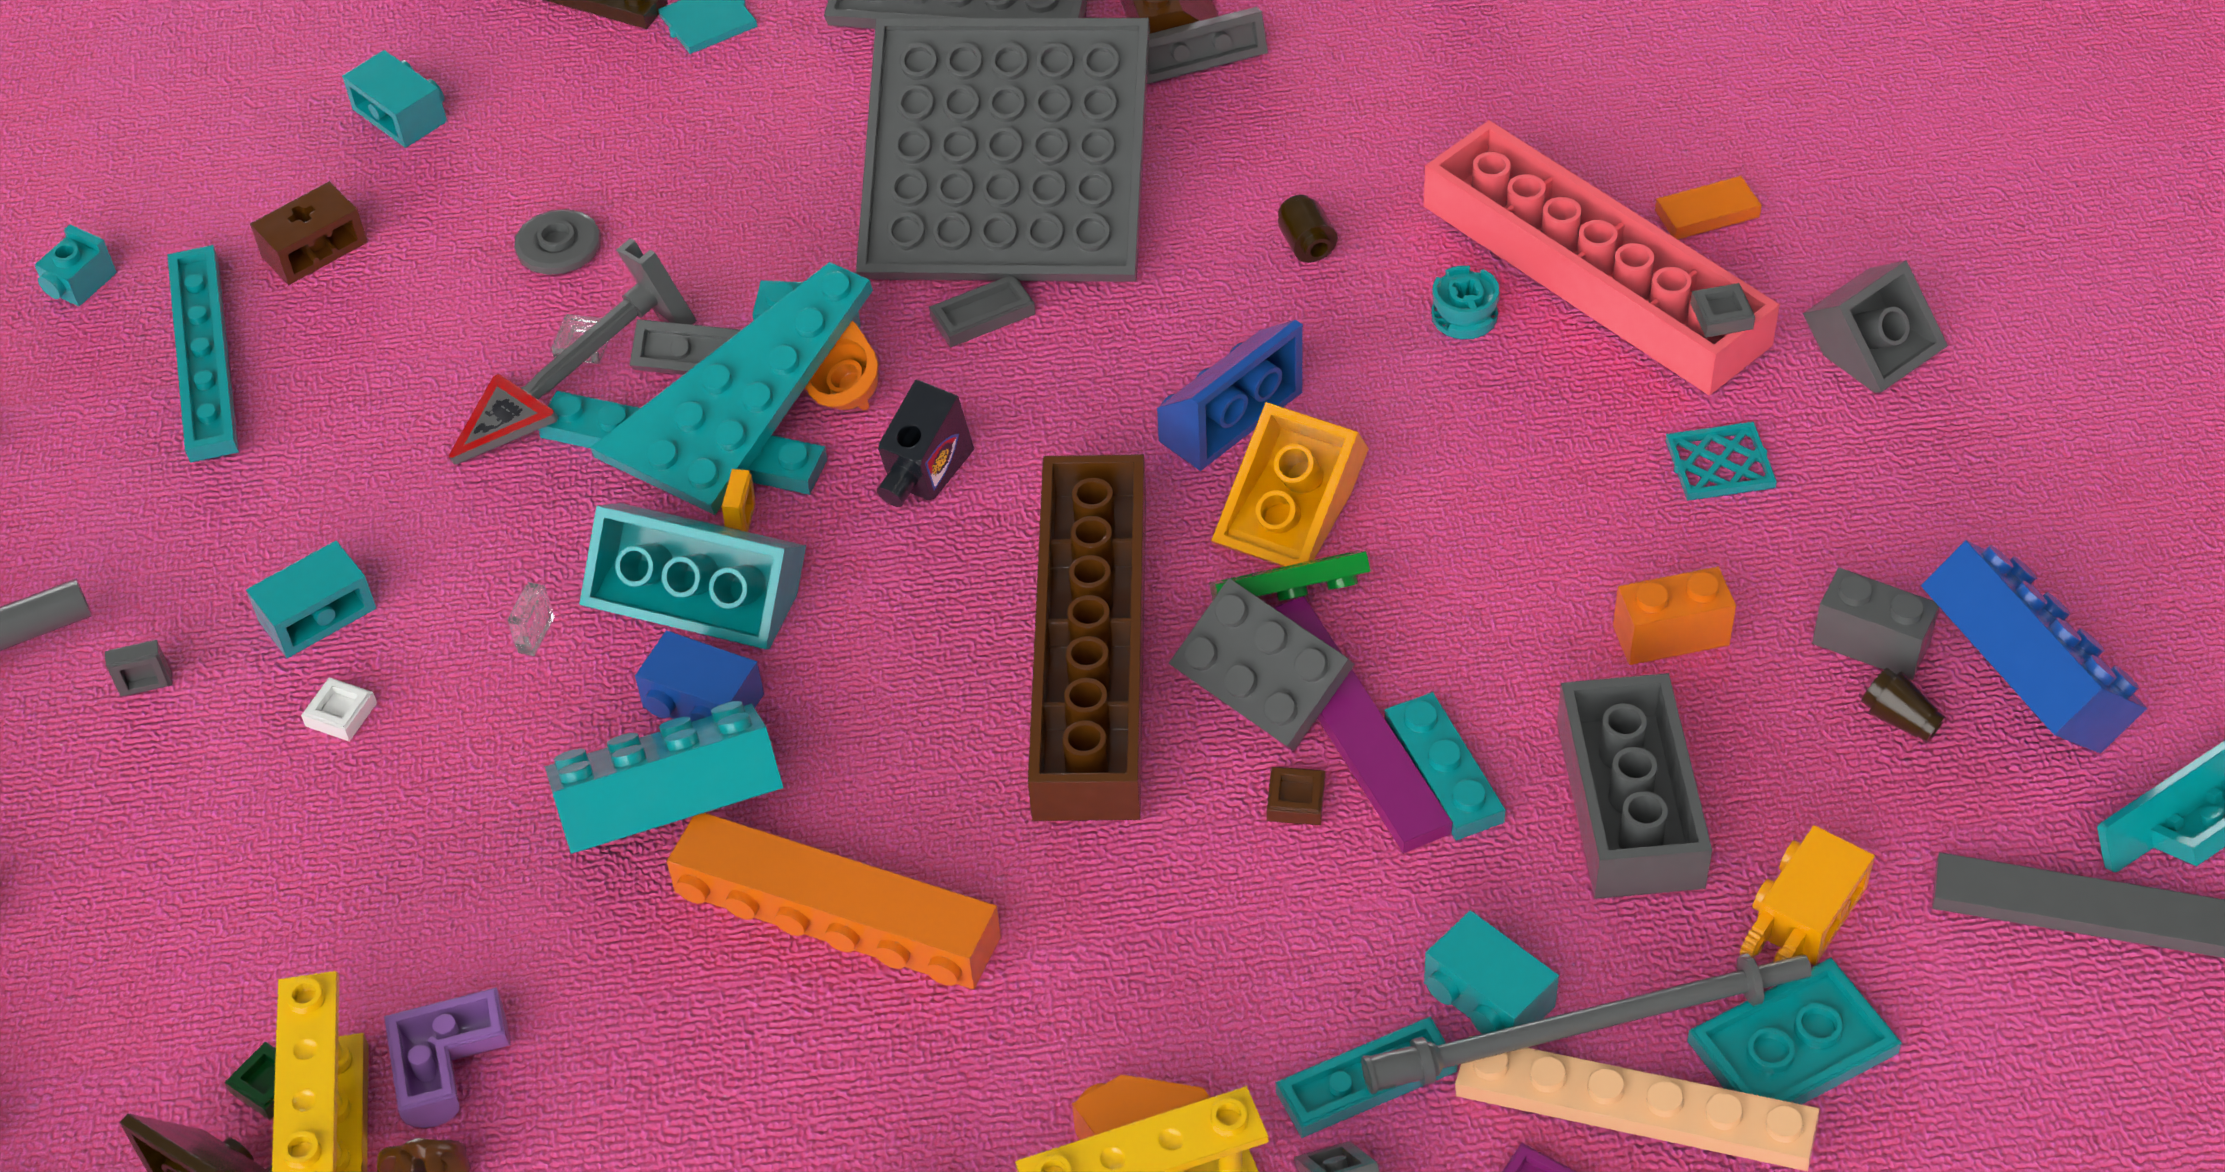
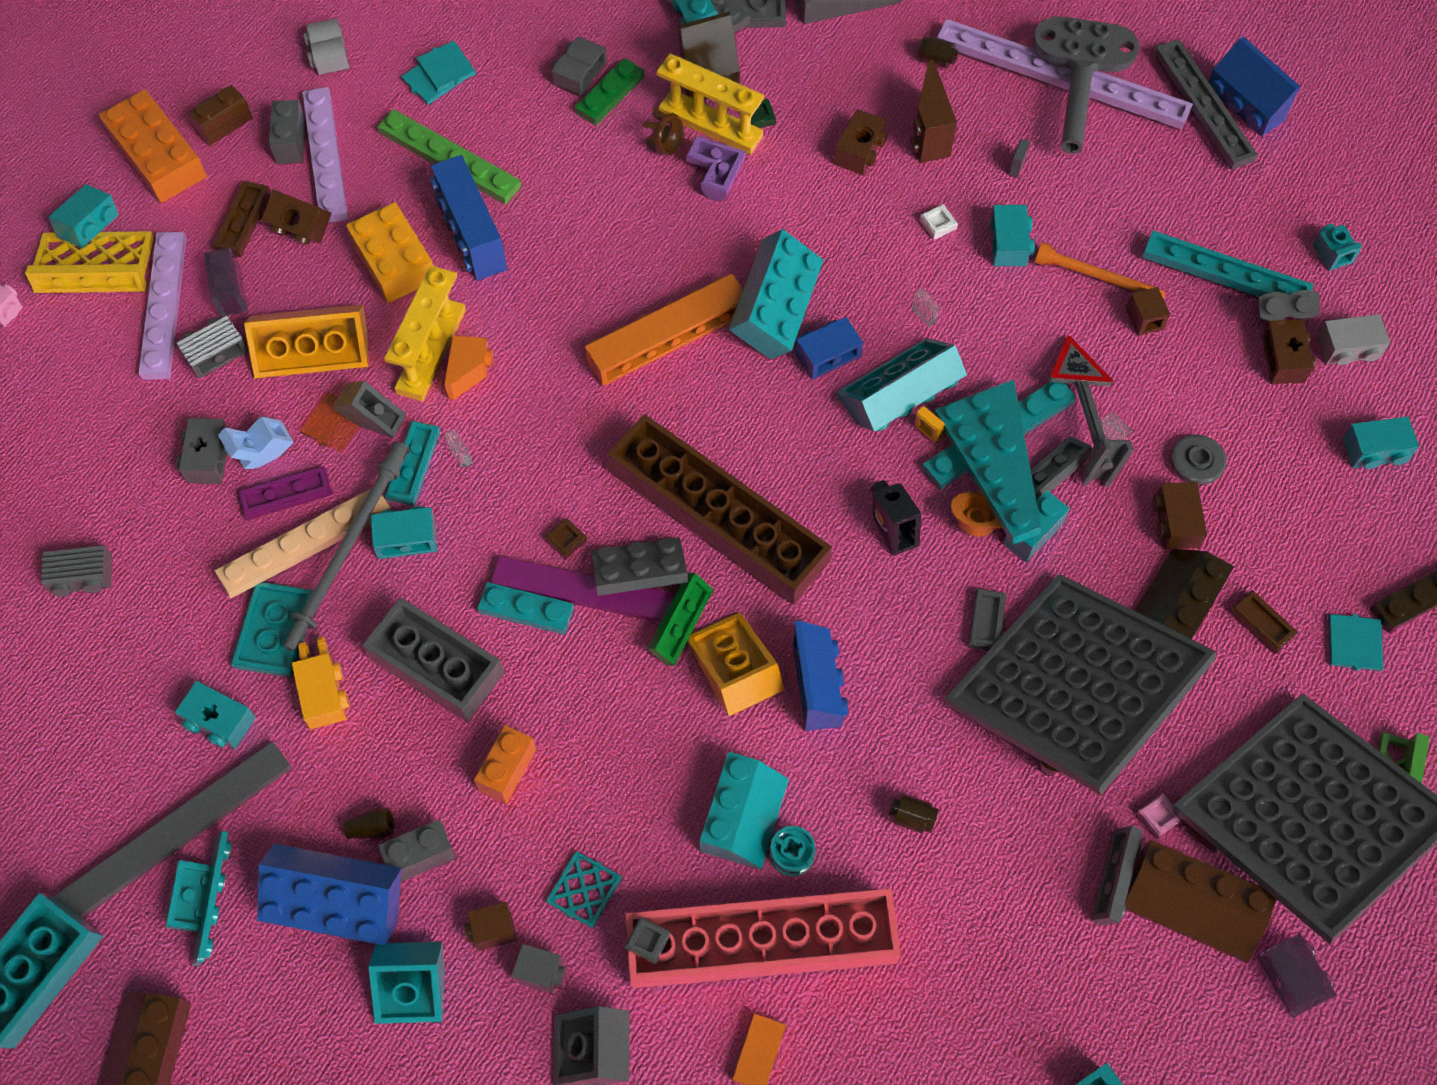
camera: 125 degrees right, 15 degrees up
none -> teal brick [175,681,256,750]
none -> teal slope [369,942,445,1024]
none -> clear tile [445,428,473,468]
none -> reddish brown brick [464,902,517,951]
none -> dark grey brick [512,944,566,994]
none -> teal slope [700,751,789,870]
none -> reddish brown brick [834,109,888,175]
none -> reddish brown slope [910,60,957,163]
none -> orange piece [1034,242,1165,298]
none -> reddish brown brick [1126,287,1170,336]
none -> dark brown slope [1135,549,1235,639]
none -> reddish brown brick [1152,482,1207,550]
none -> reddish brown tile [1229,590,1298,654]
none -> dark grey brick [1256,290,1320,322]
none -> light grey brick [1316,314,1390,365]

